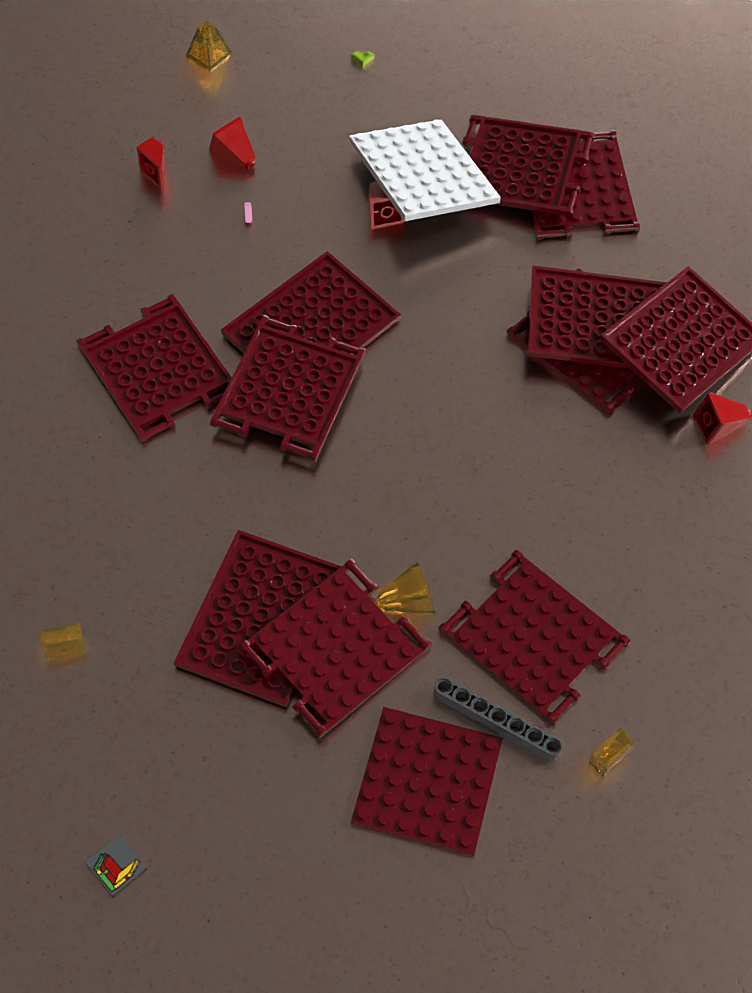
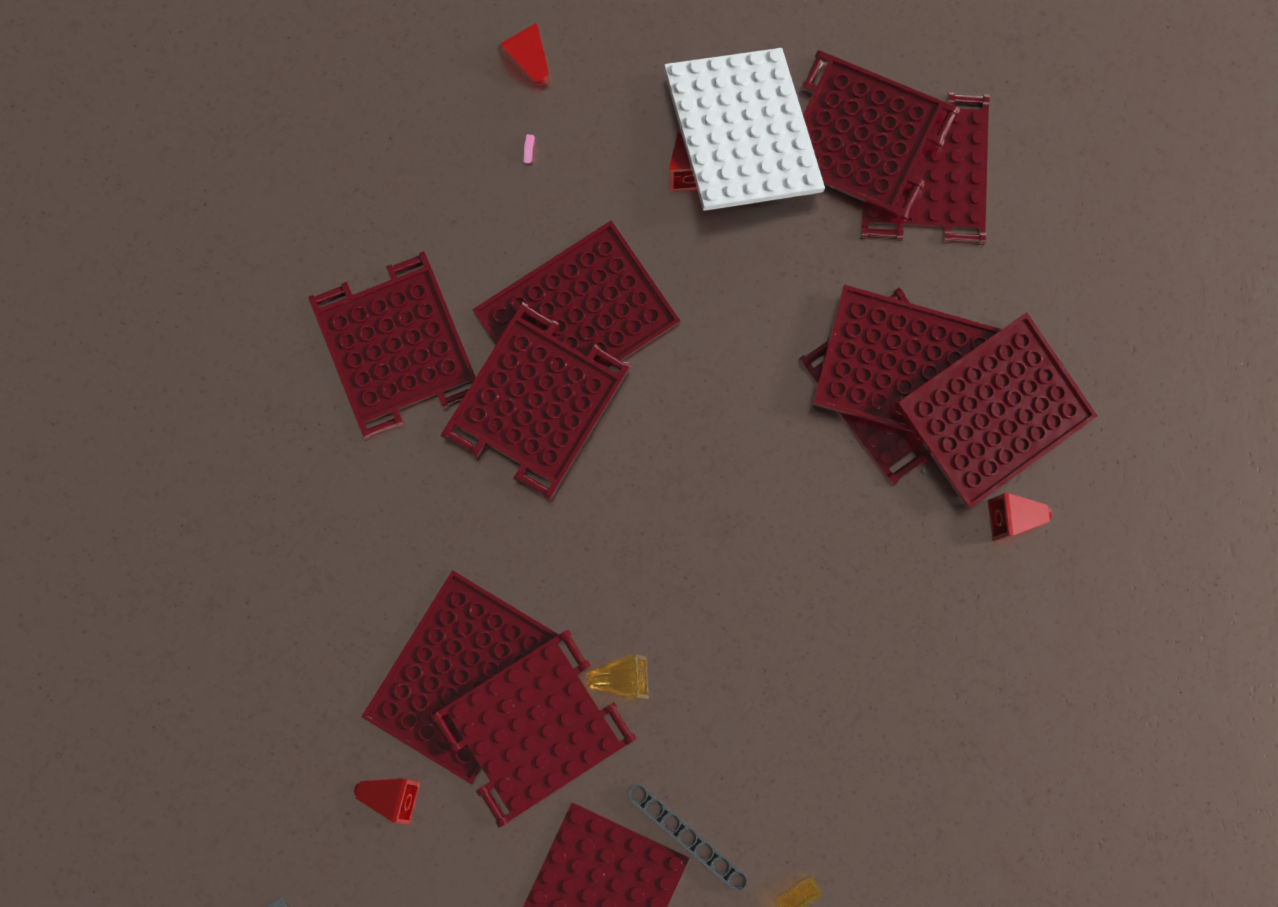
camera: 10 degrees right, 20 degrees up
clear yellow brick [39,622,86,659] -> none
red slope [137,136,166,190] -> none
dark red plate [438,549,631,725] -> none
none -> red slope [354,778,420,825]

